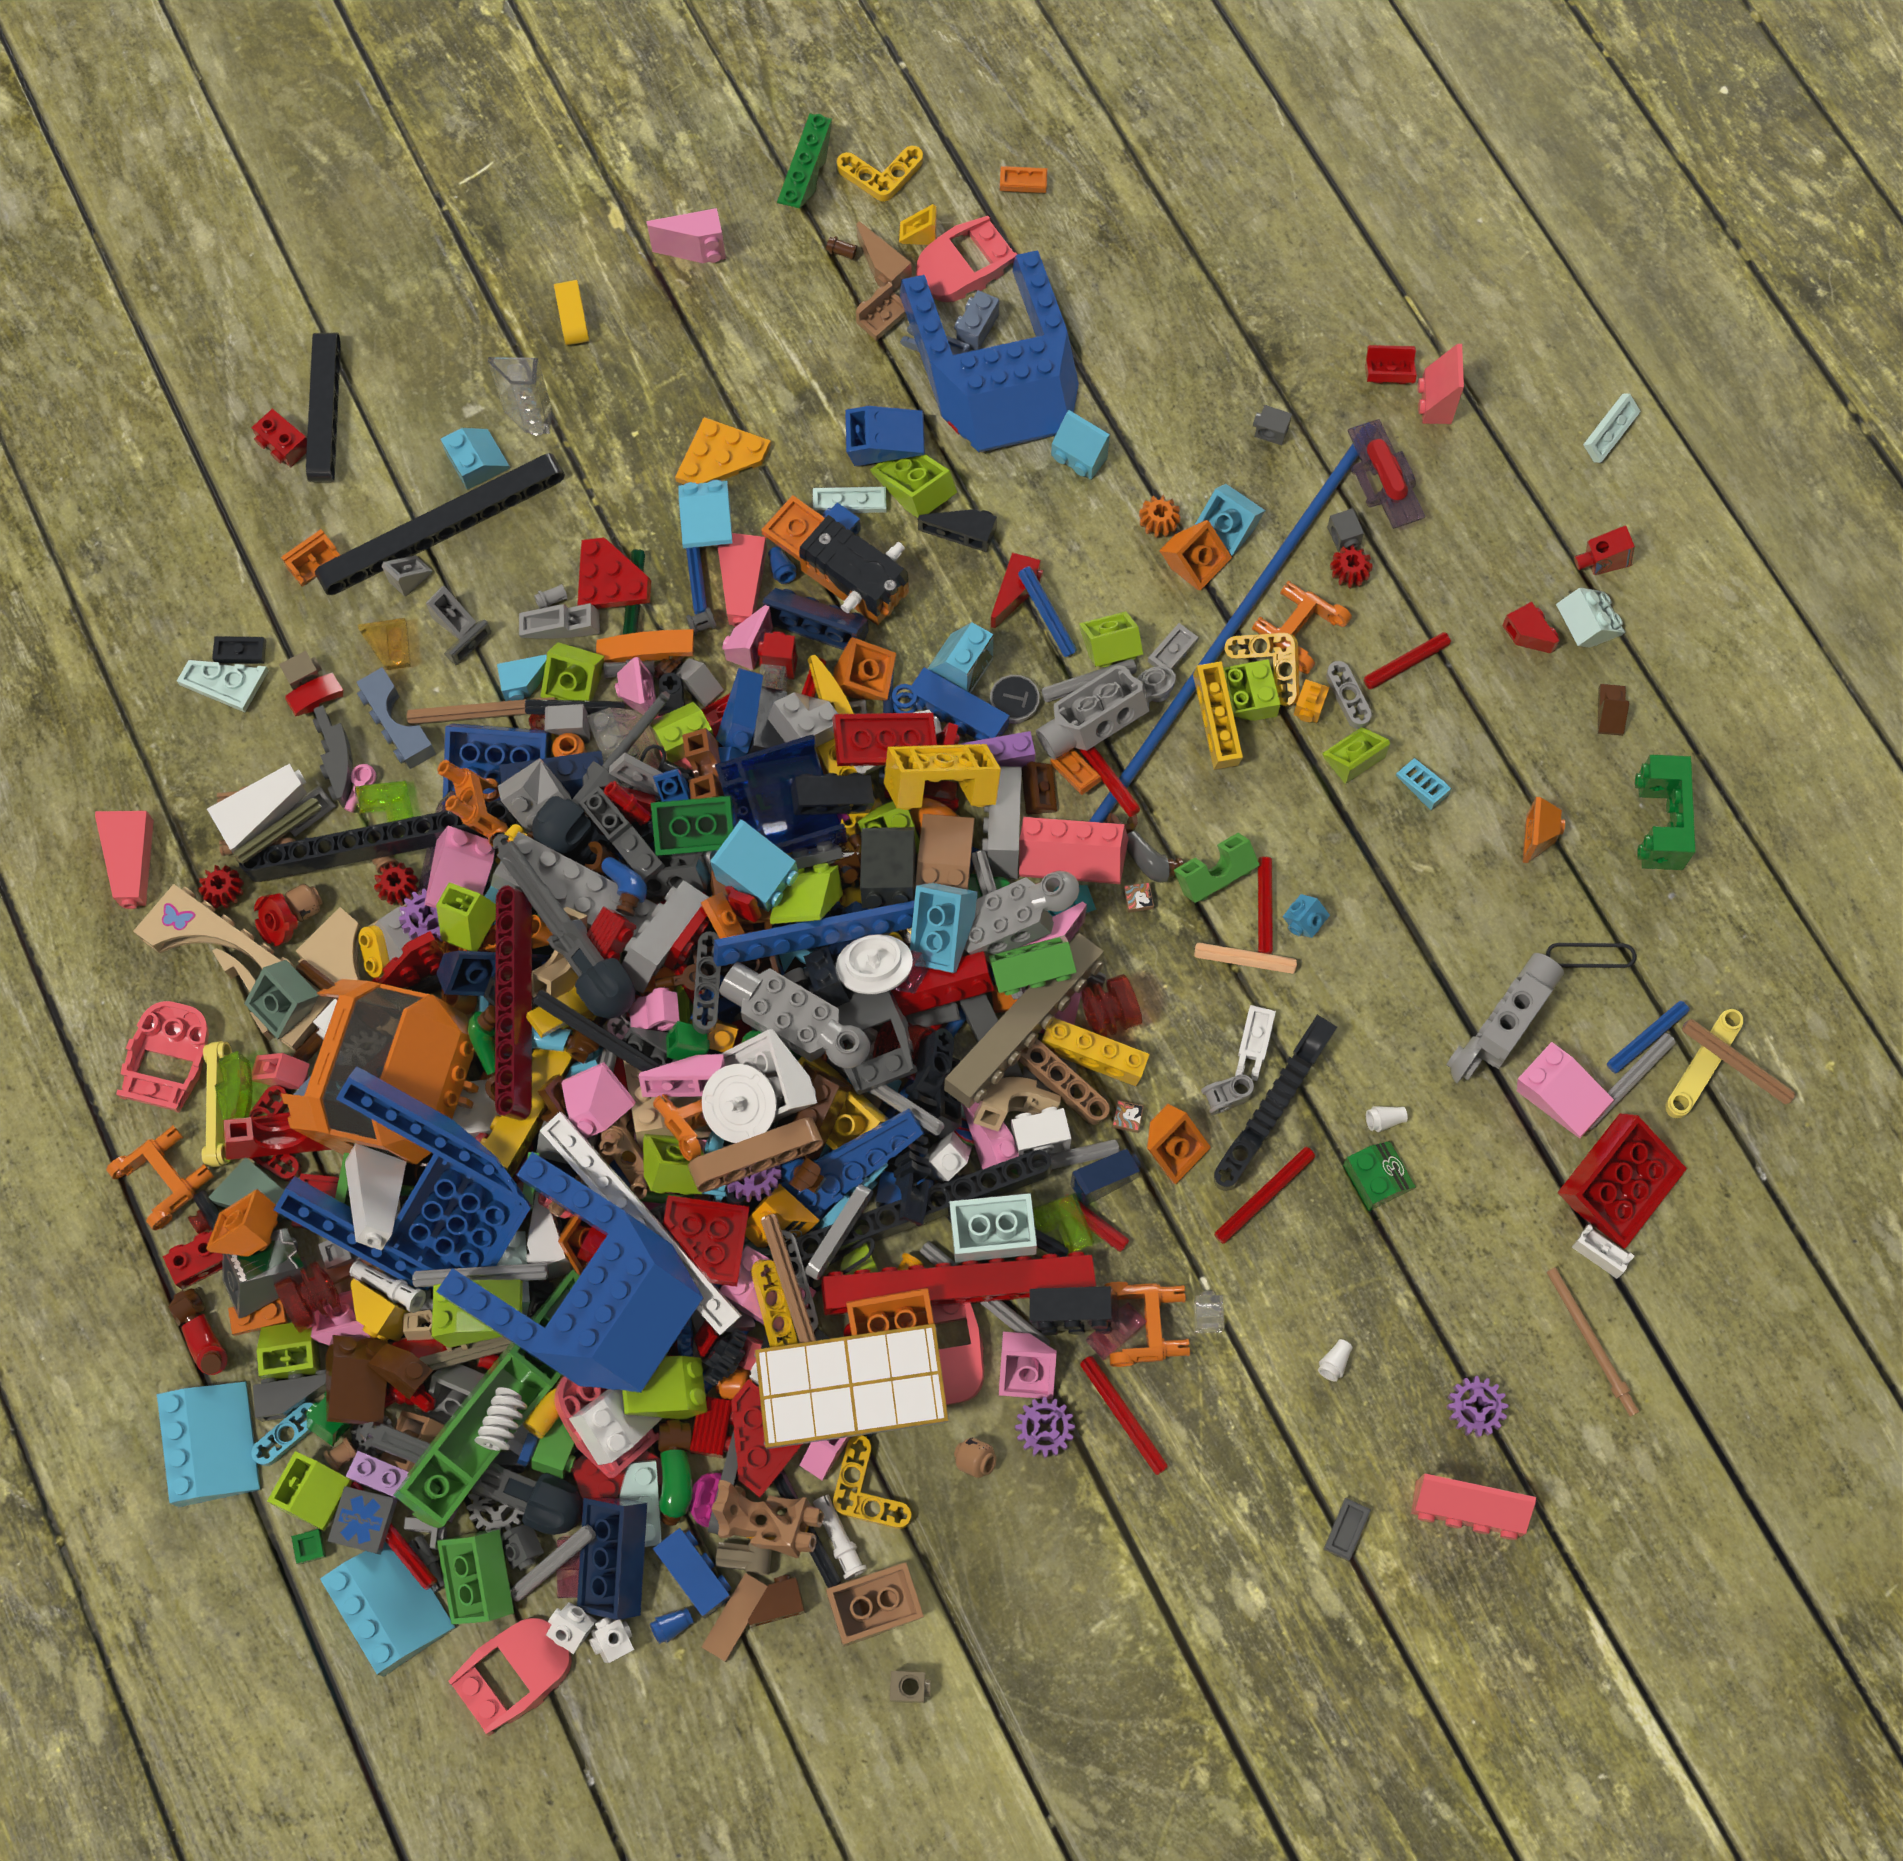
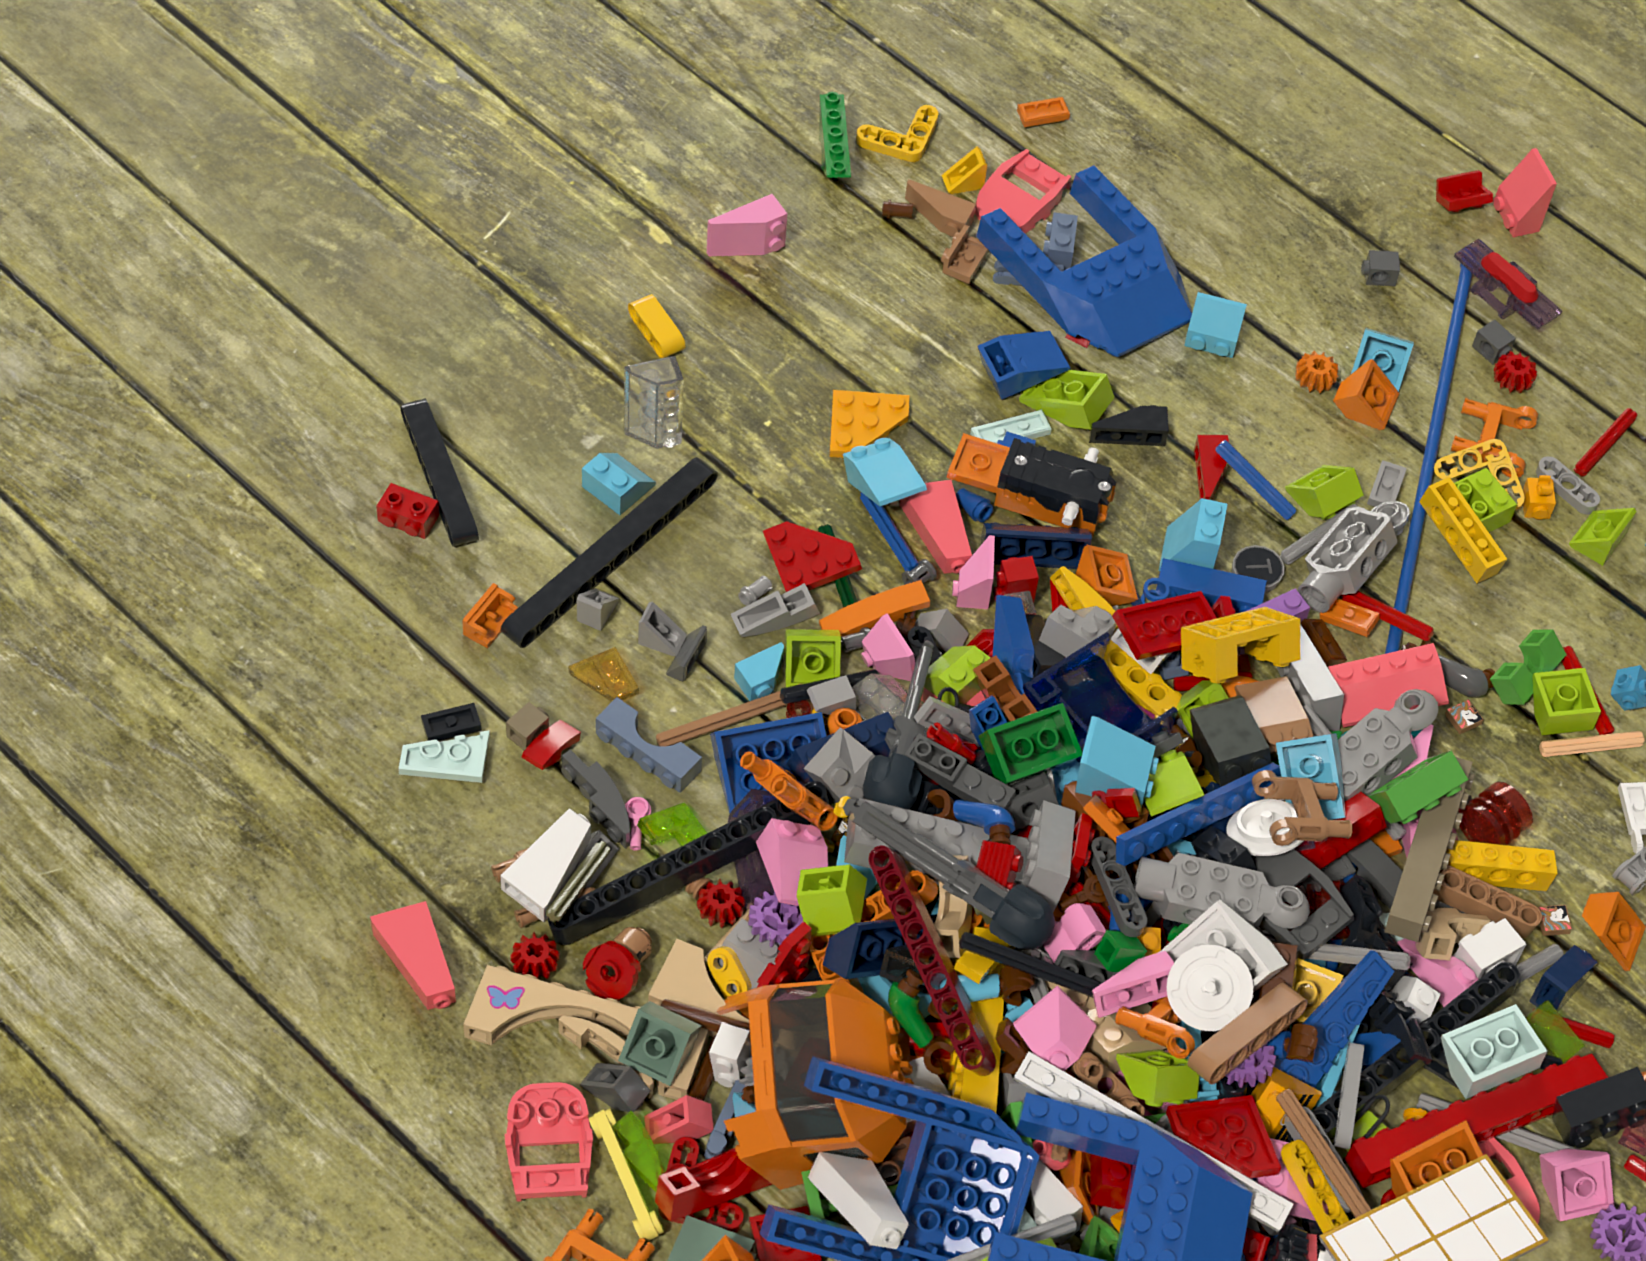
camera: 25 degrees left, 15 degrees down
black brick [791,773,874,815] -> none
none -> dark grey slope [580,1063,651,1113]
none -> medium nougat connector [1252,770,1352,846]
none -> lime slope [1533,668,1601,735]

